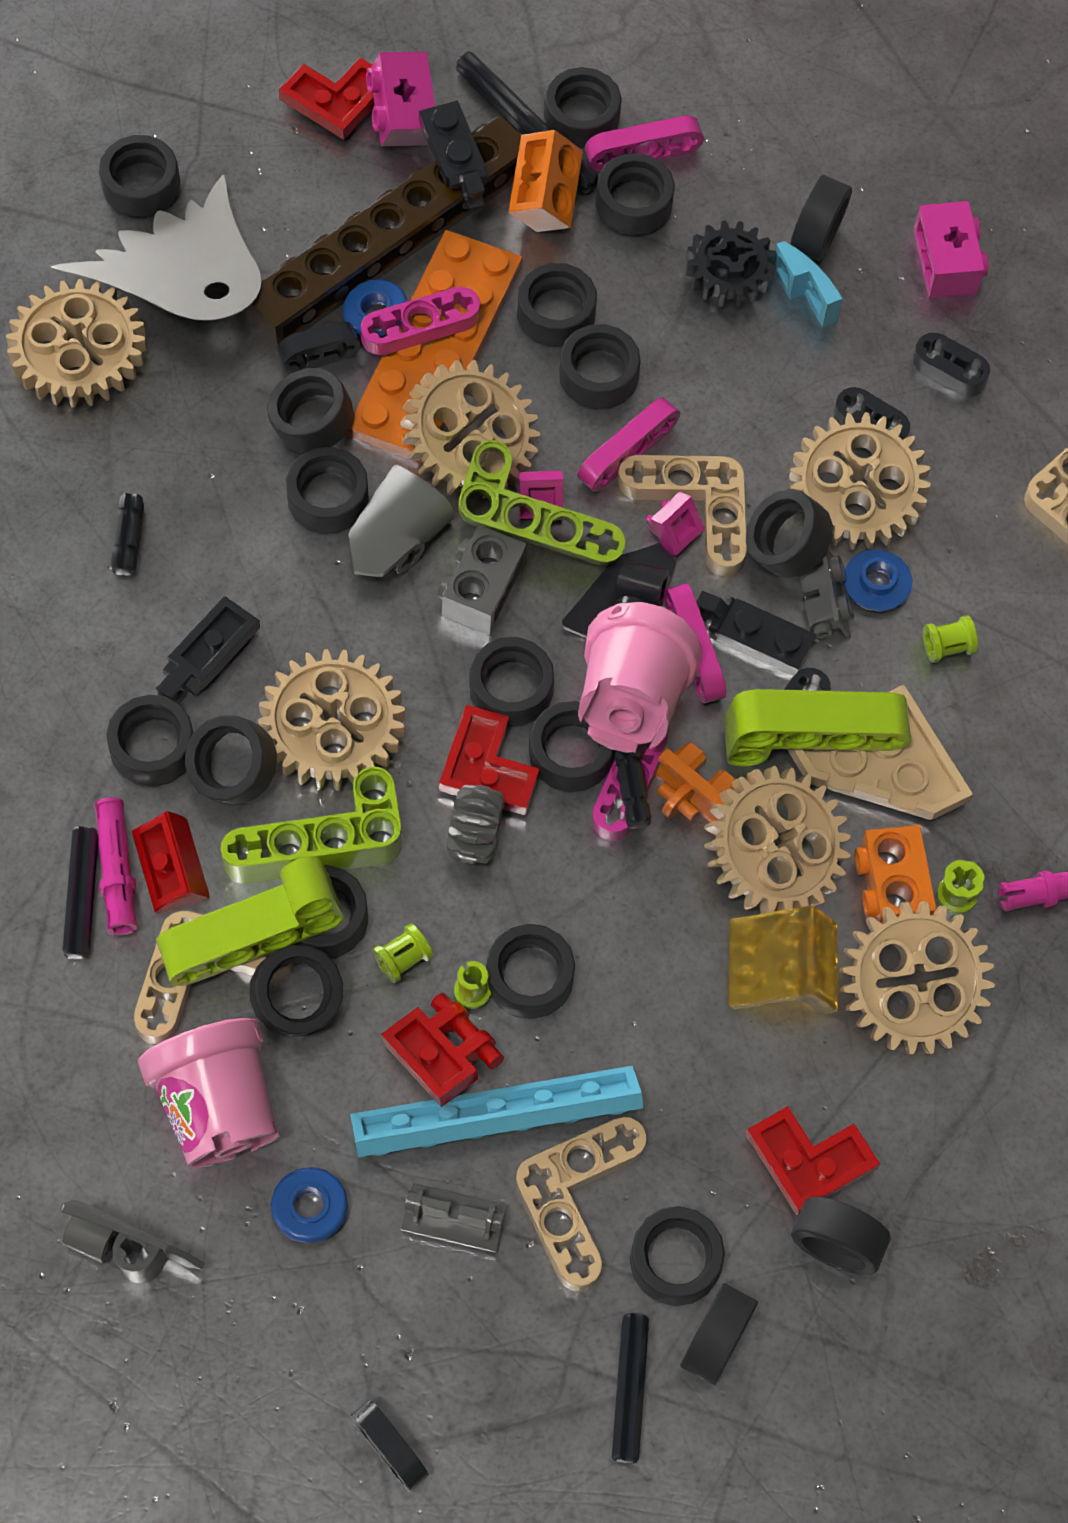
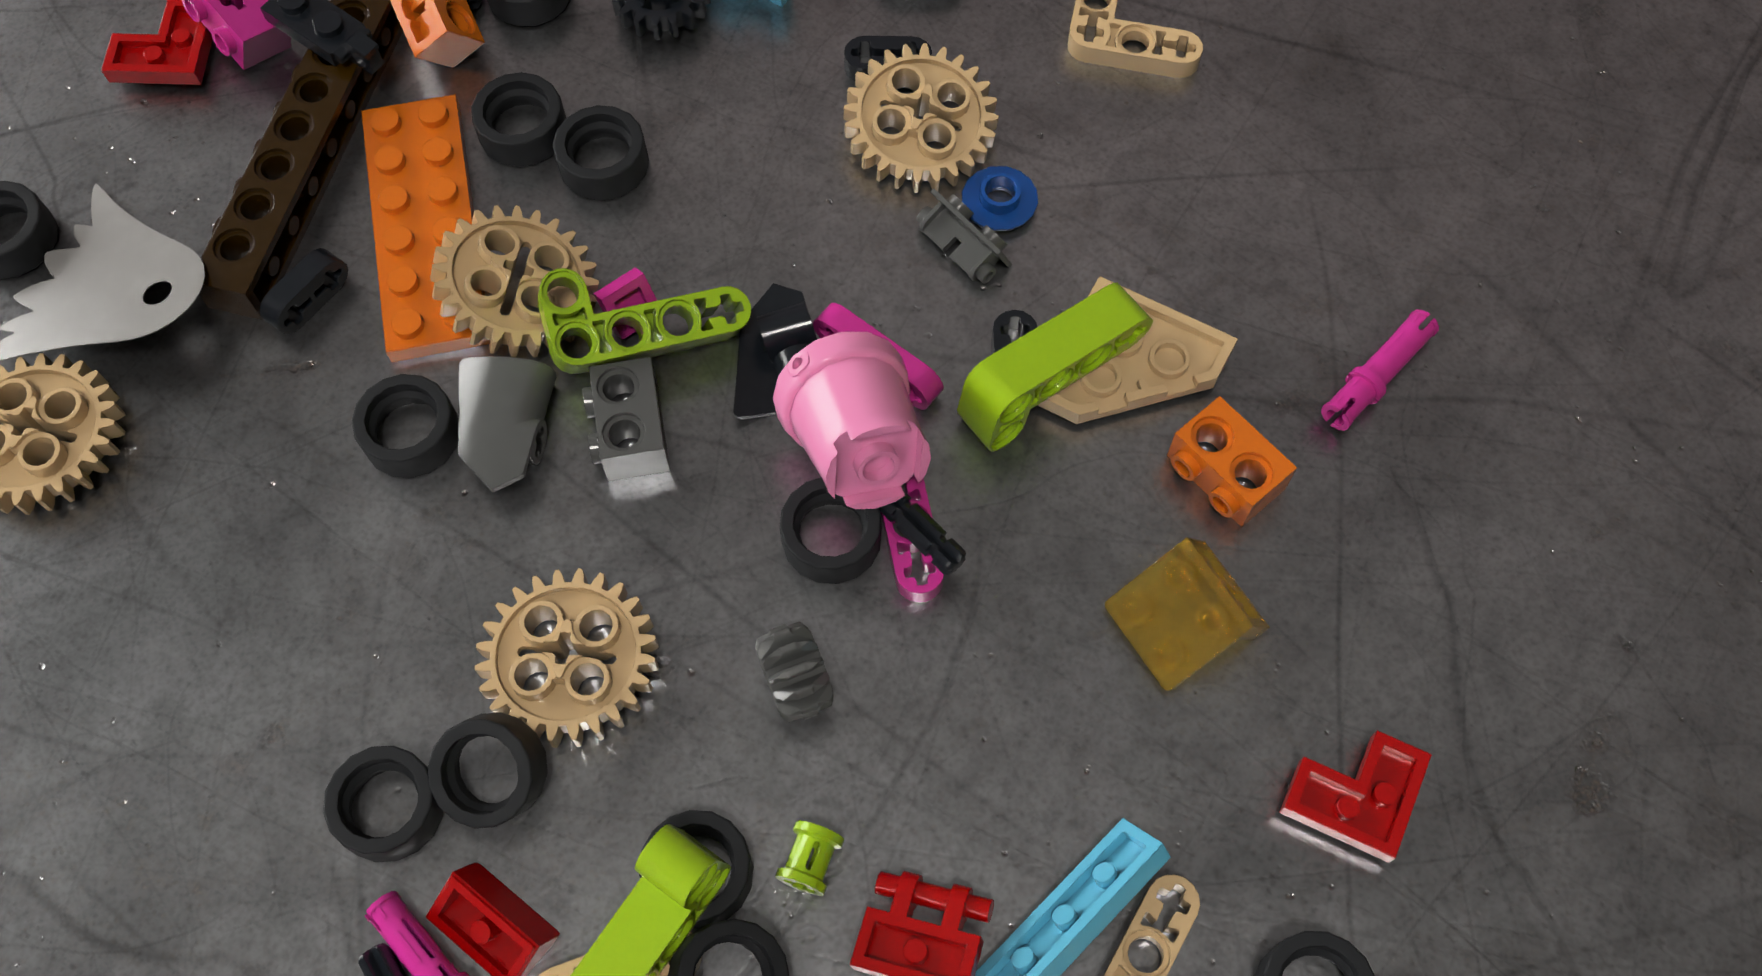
camera: 30 degrees left, 0 degrees up
black axle [111,493,144,576] -> none
black hinge [156,596,260,703] -> none
lime beam [220,767,402,884] -> none
black tyre [267,368,354,453] -> none
blue piece [342,279,408,336] -> none
dark pink beam [361,287,480,355] -> none
red plate [439,705,539,816] -> none
lime pin [454,961,491,1009] -> none
black tyre [469,637,554,727] -> none
black tyre [486,924,575,1019] -> none
dark pink beam [577,397,680,492] -> none
tan beam [618,455,747,577] -> none
dark pink tile [646,492,705,556] -> none
orange hips [655,742,735,823] -> none
black hinge [696,591,817,676] -> none
tan gear [704,766,851,917] -> none
black tyre [746,489,833,578] -> none
black tyre [791,1197,891,1275] -> none
tan gear [839,901,995,1054] -> none
lime bush [922,615,978,663] -> none
lime bush [936,860,985,915] -> none

